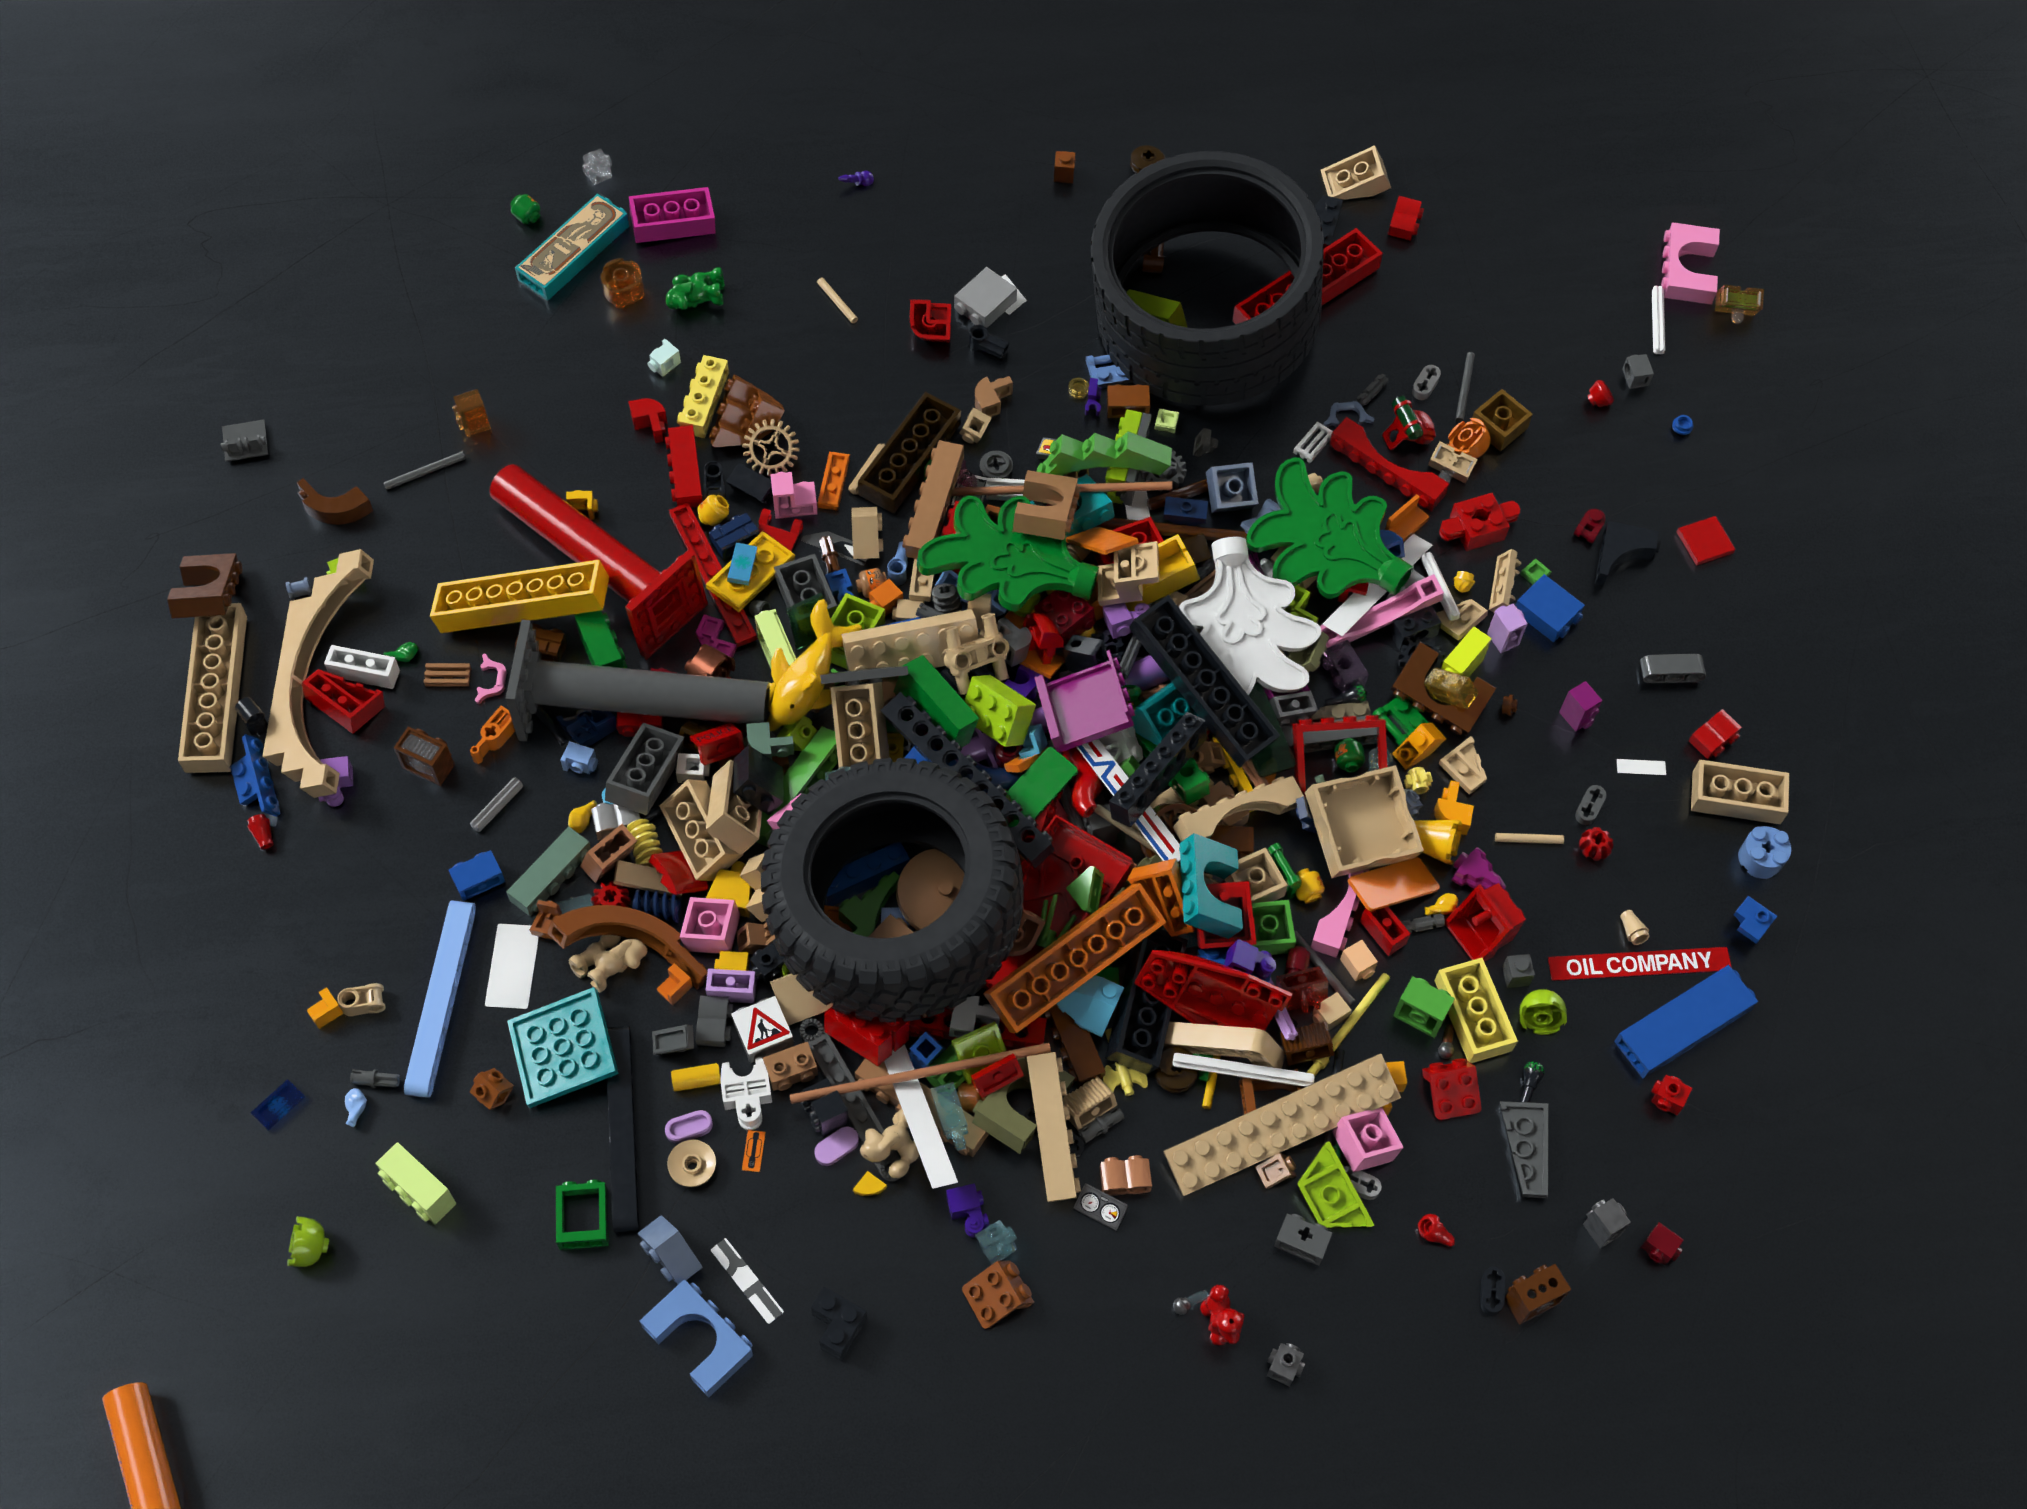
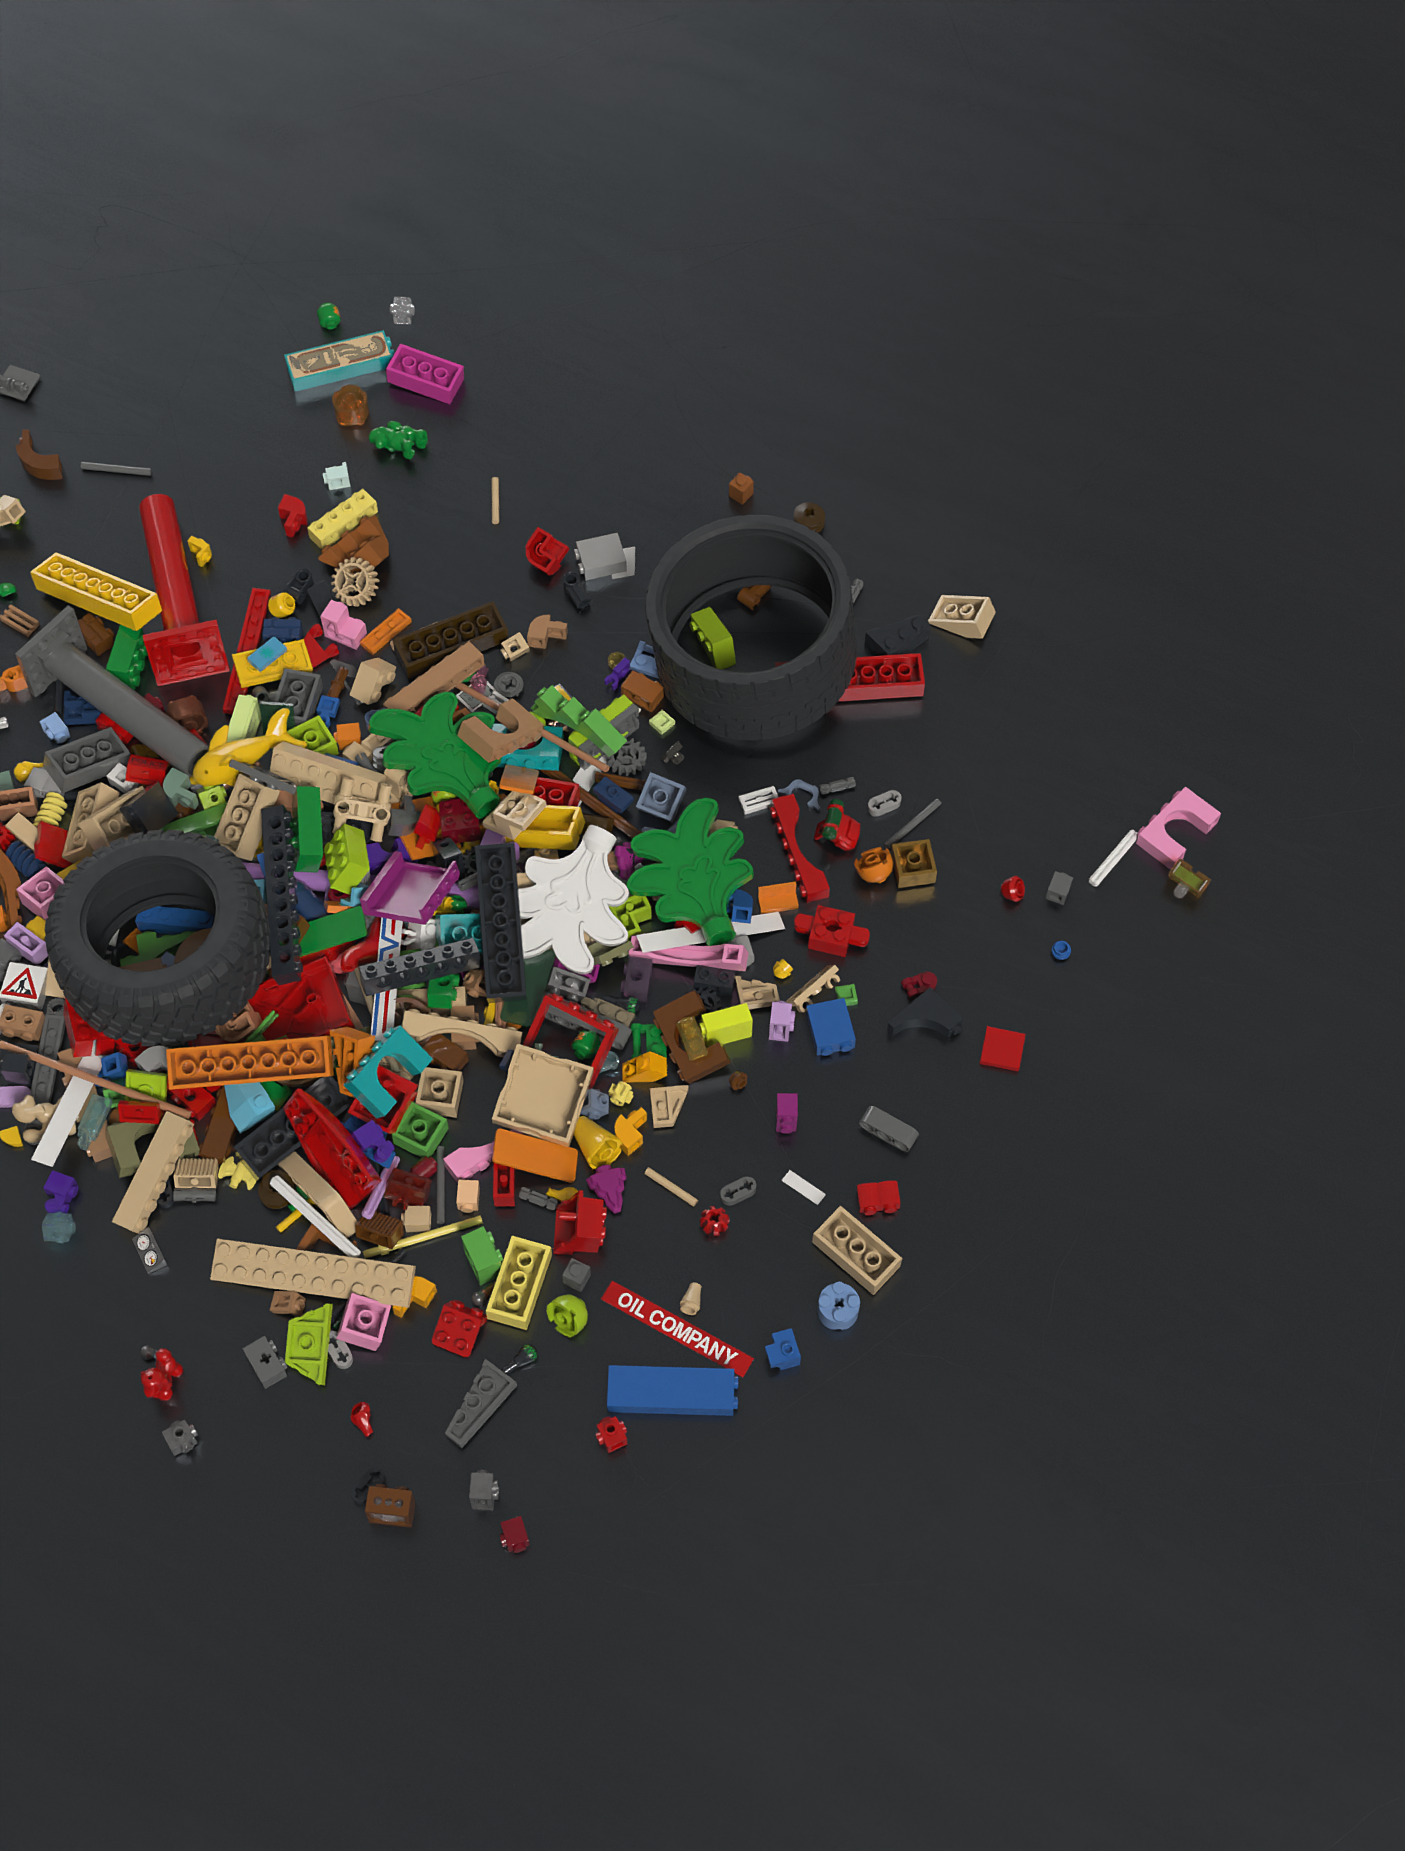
camera: 35 degrees right, 0 degrees up
clear orange brick [452,389,491,437] -> none
red brick [665,425,703,508] -> none
dark pink tile [696,614,737,658] -> none
dark purple bar [838,171,874,186] -> none
medium nougat head [855,568,887,598] -> none
dark orange bracket [962,1260,1035,1329] -> none
bright green slope [1066,866,1104,915] -> none
nougat brick [1099,1155,1152,1196] -> none
green plate [1268,843,1302,899] -> none
yellow head [1295,868,1325,904] -> none
red brick [1388,196,1424,241] -> none
white axle [1421,552,1460,621] -> none
tan piece [1428,441,1478,484] -> none

